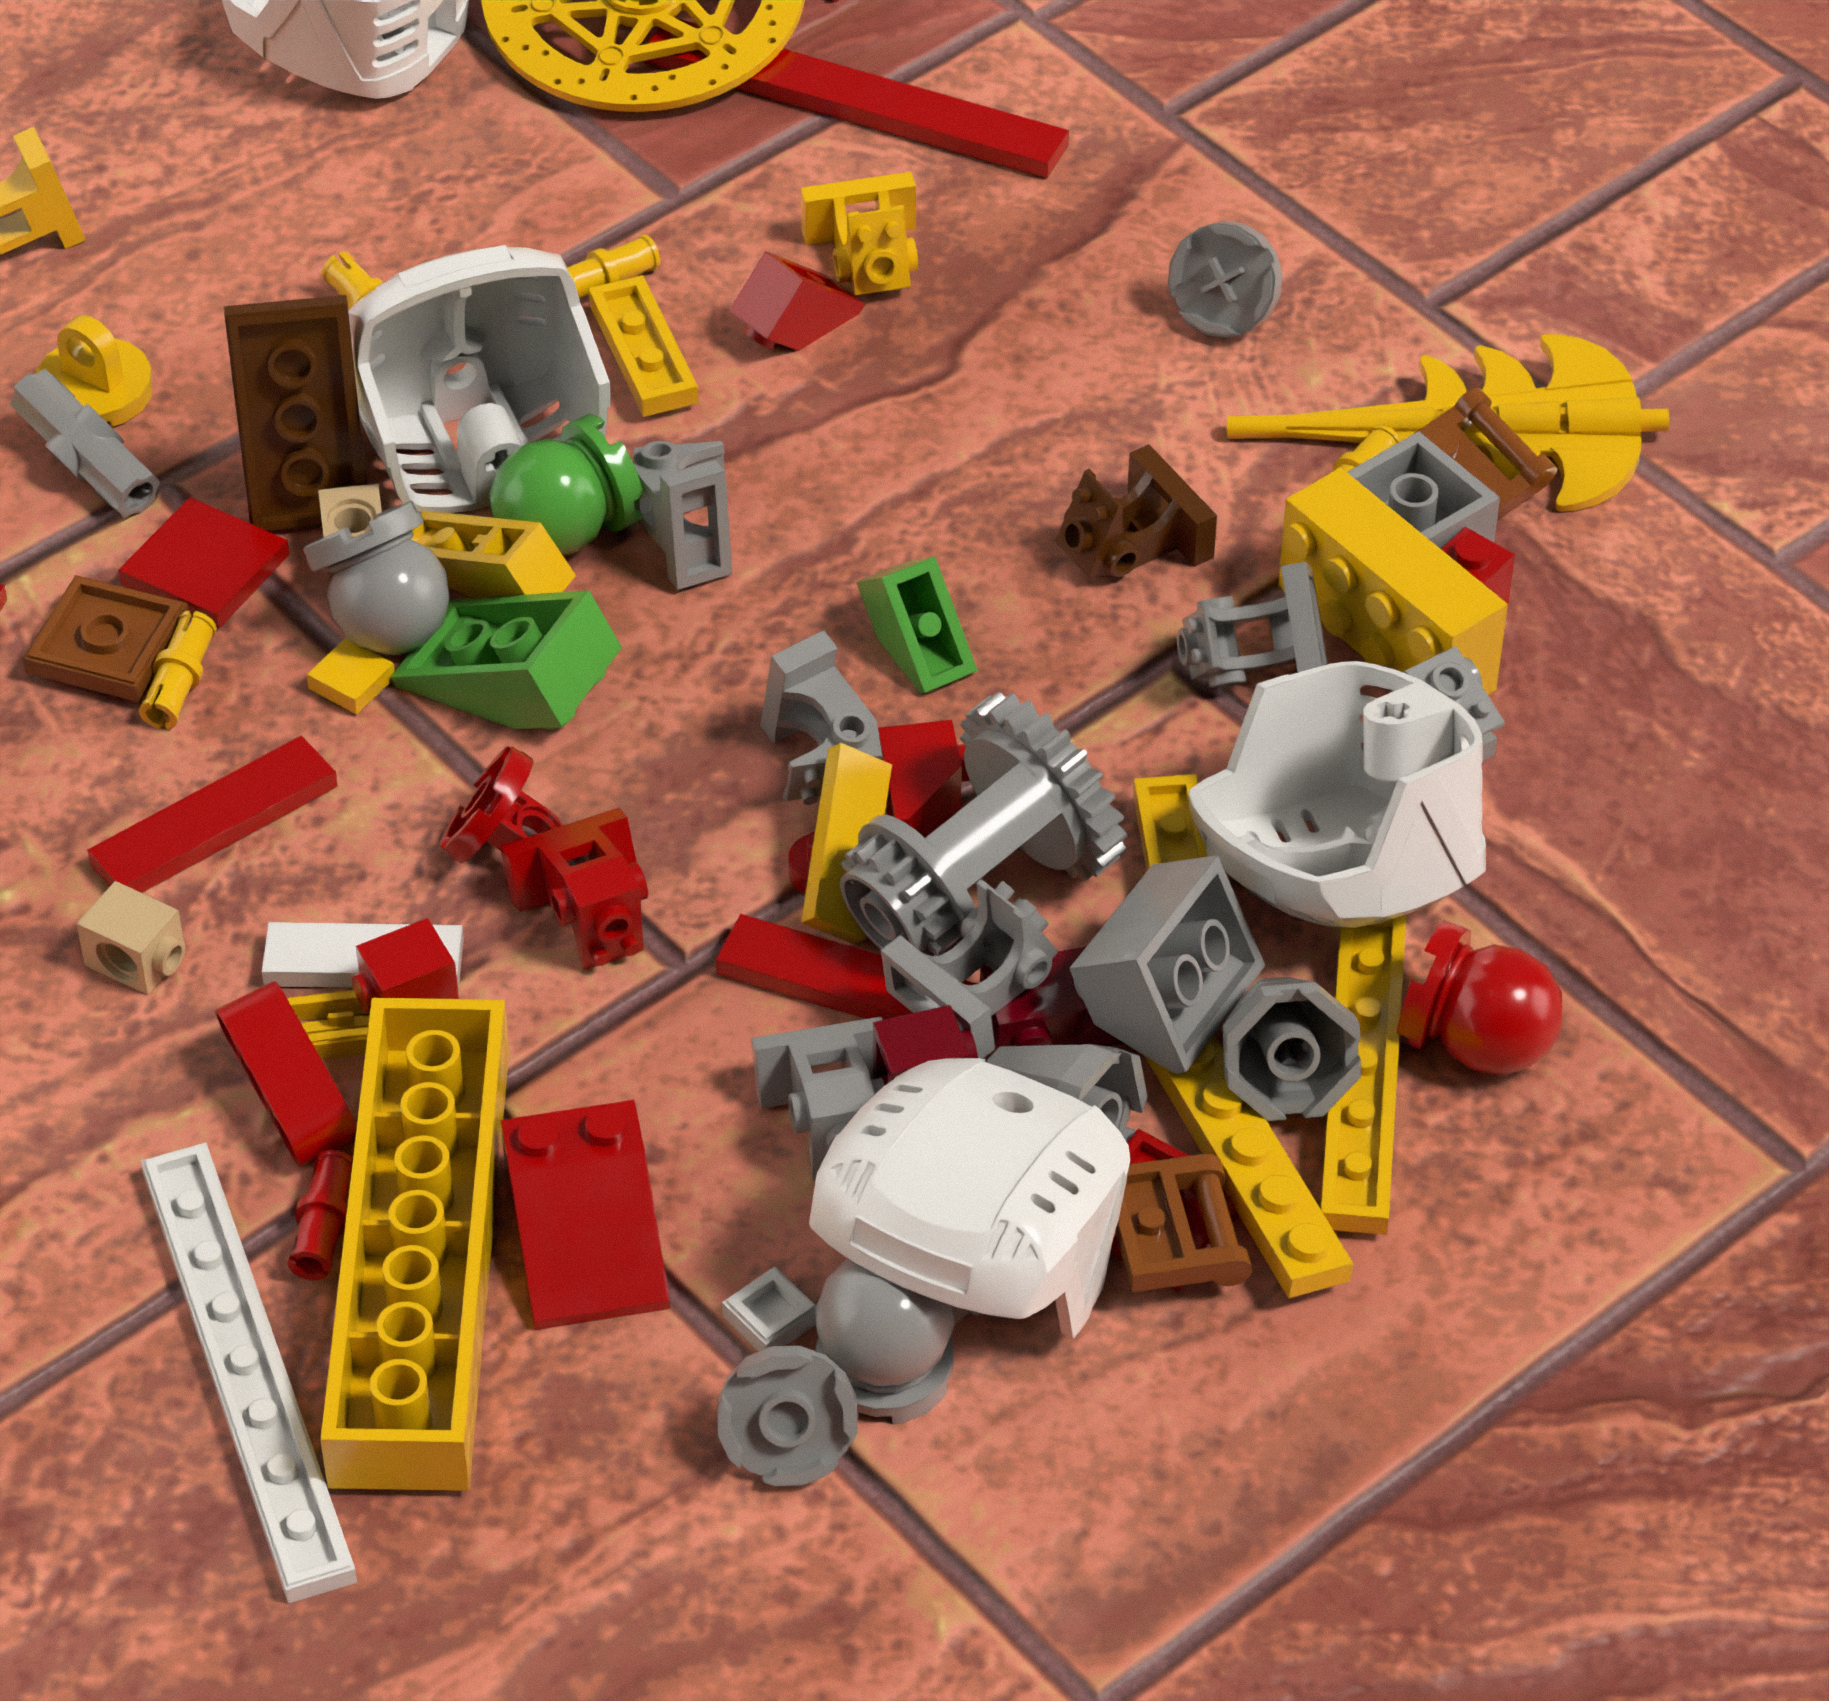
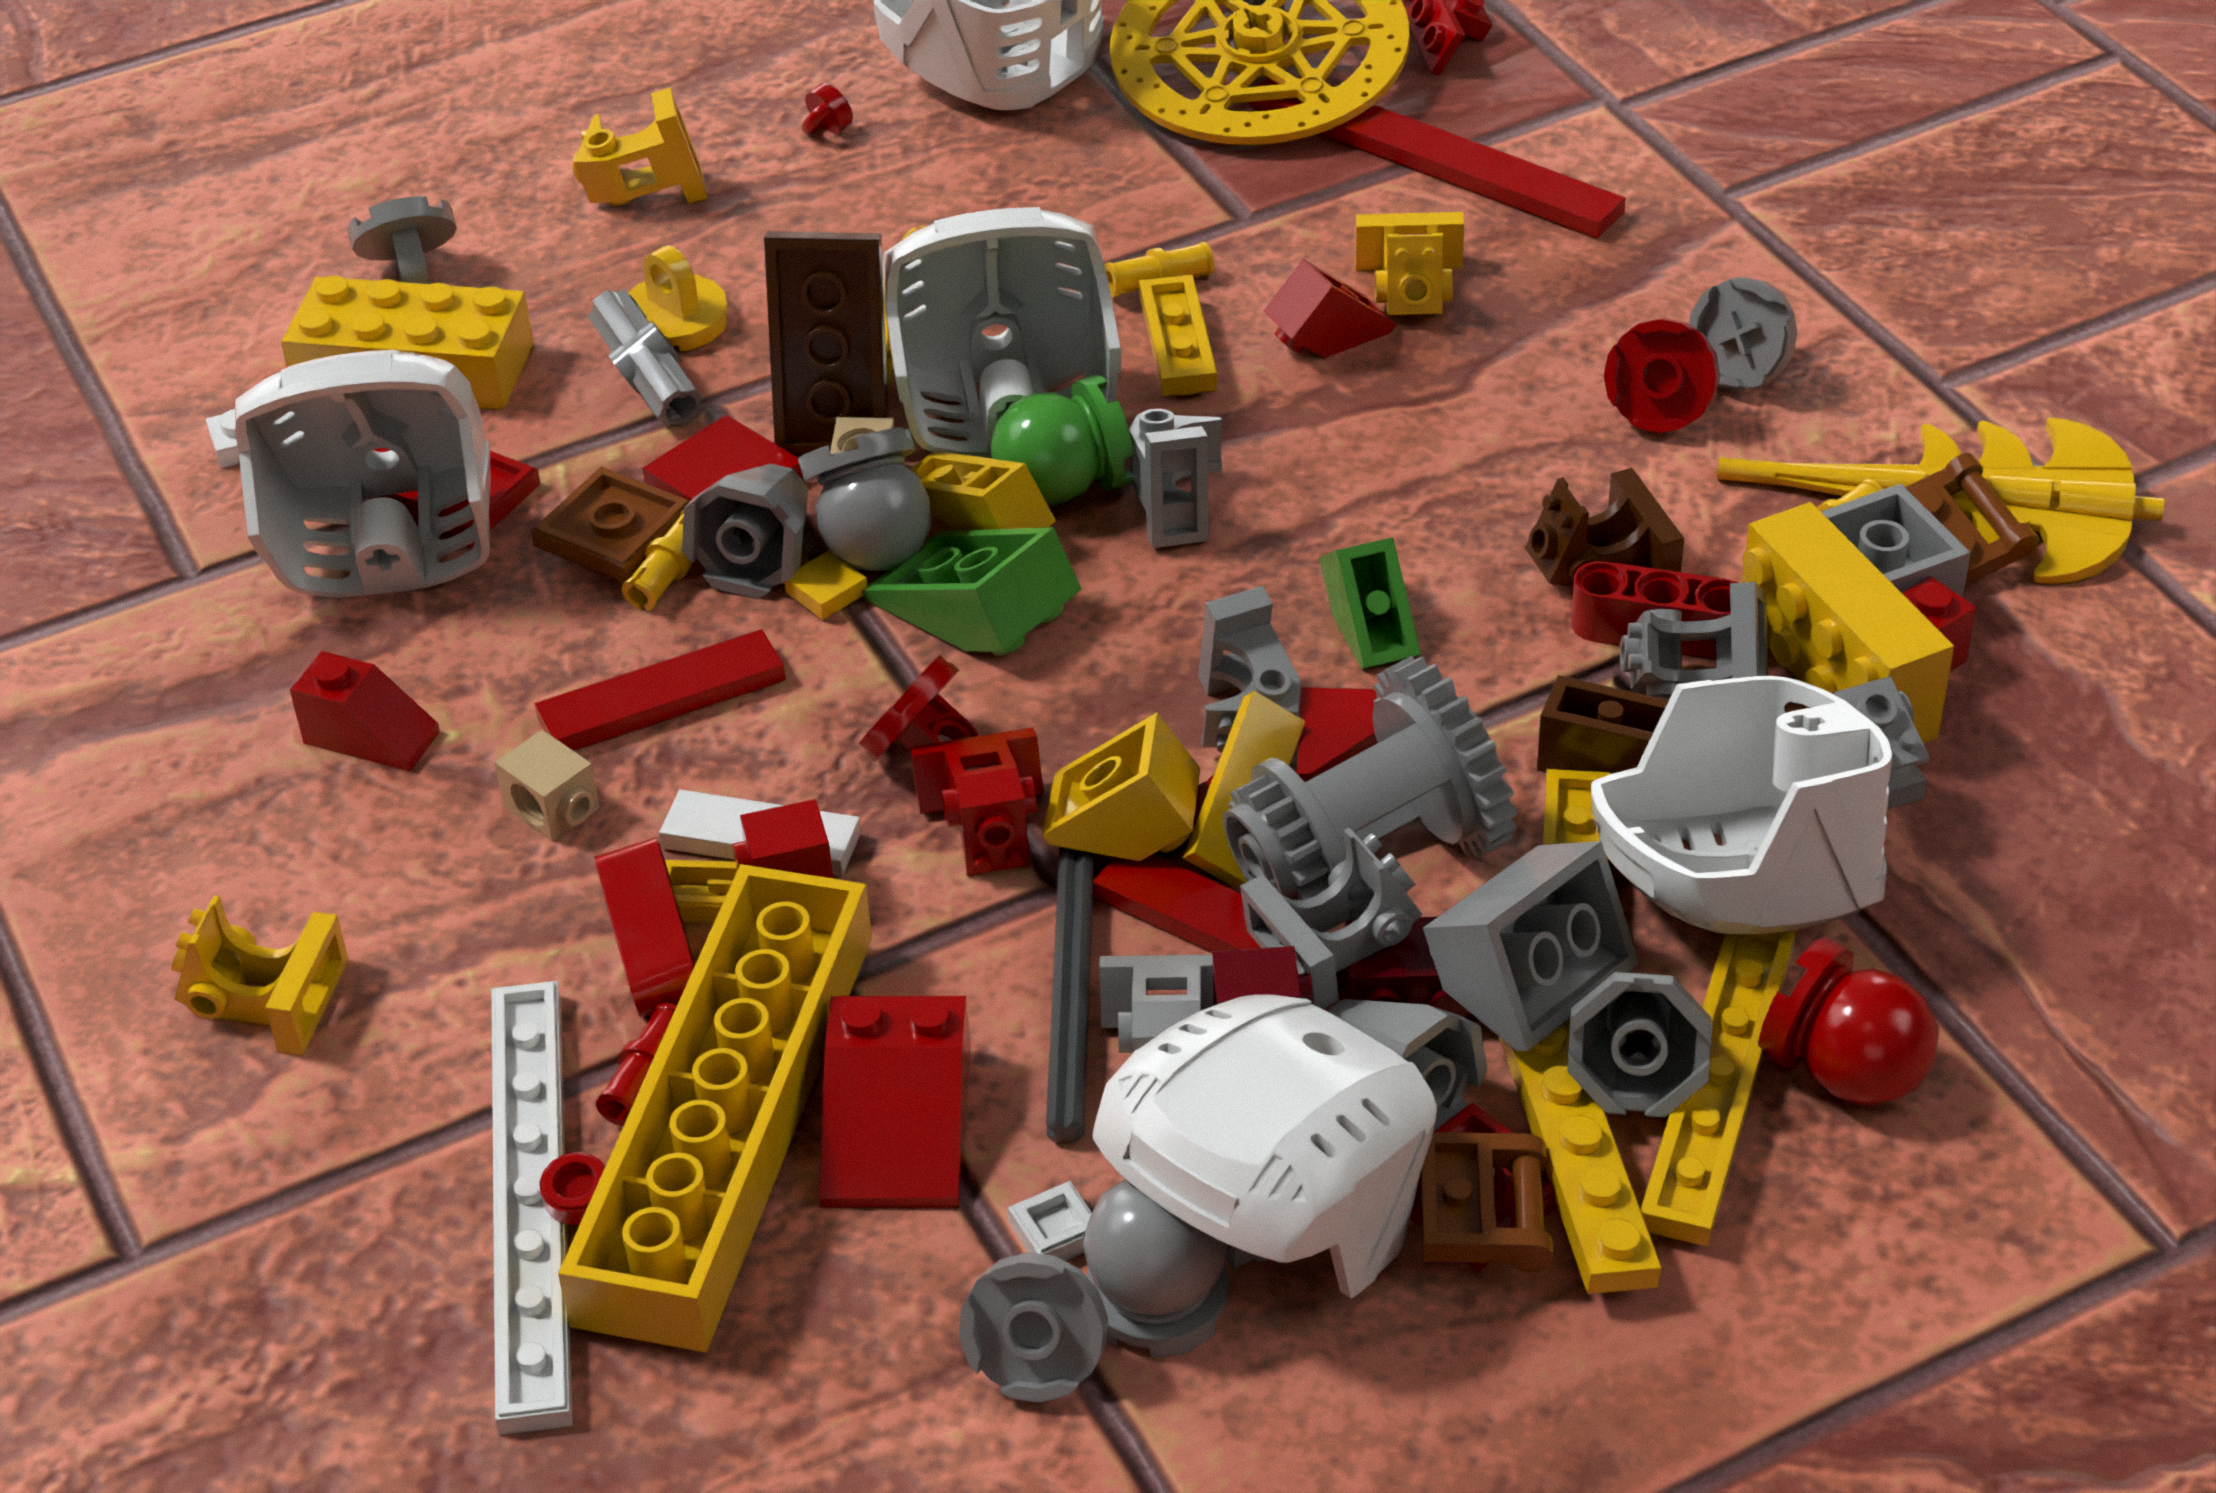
camera: 15 degrees right, 5 degrees down
none -> red tile [539,1152,606,1225]
none -> light grey cone [682,464,808,599]
none -> red tile [802,83,853,135]
none -> yellow slope [1042,712,1201,862]
none -> dark grey axle [1046,847,1094,1143]
none -> reddish brown brick [1537,675,1669,774]
none -> red beam [1571,561,1738,659]
none -> red tile [1603,318,1720,433]

